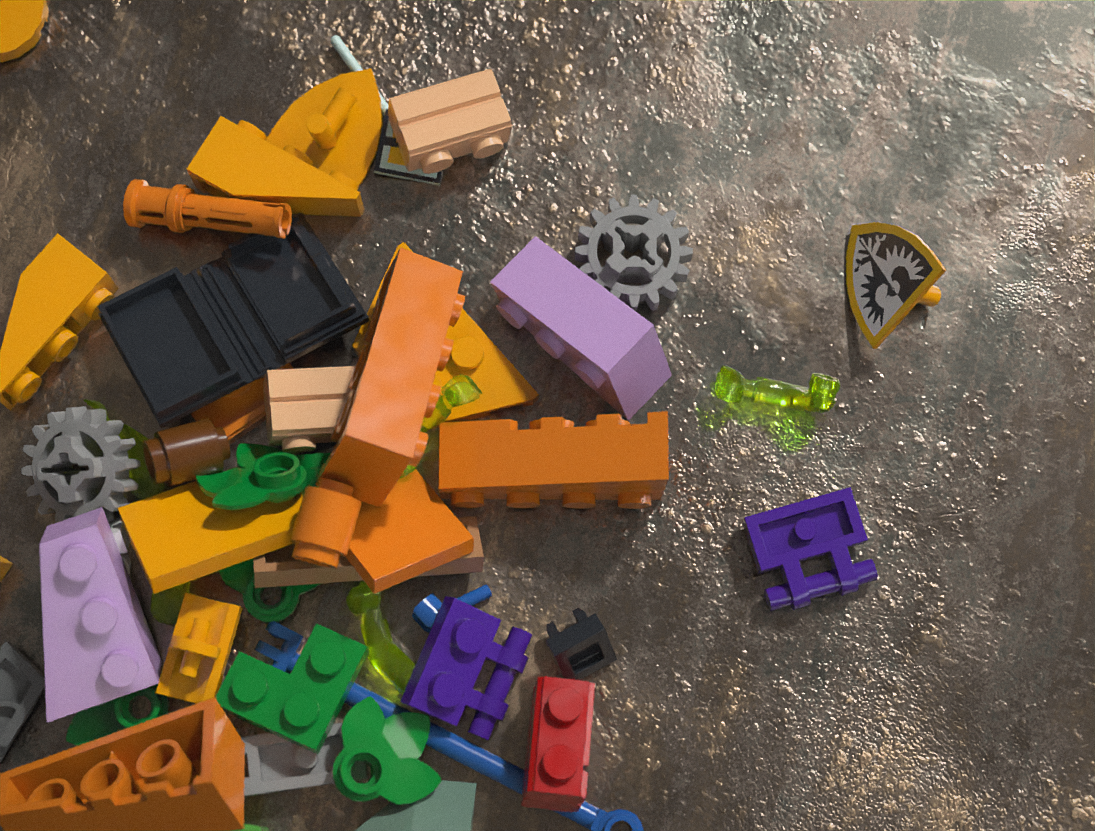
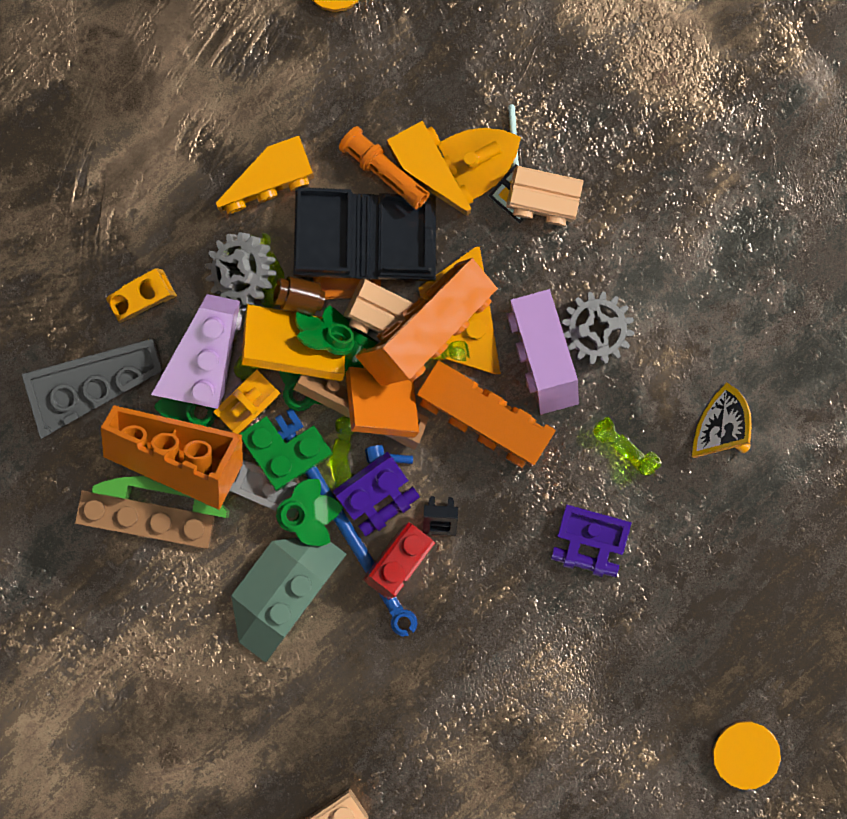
camera: 30 degrees right, 10 degrees up
orange brick [290,479,362,569] -> none

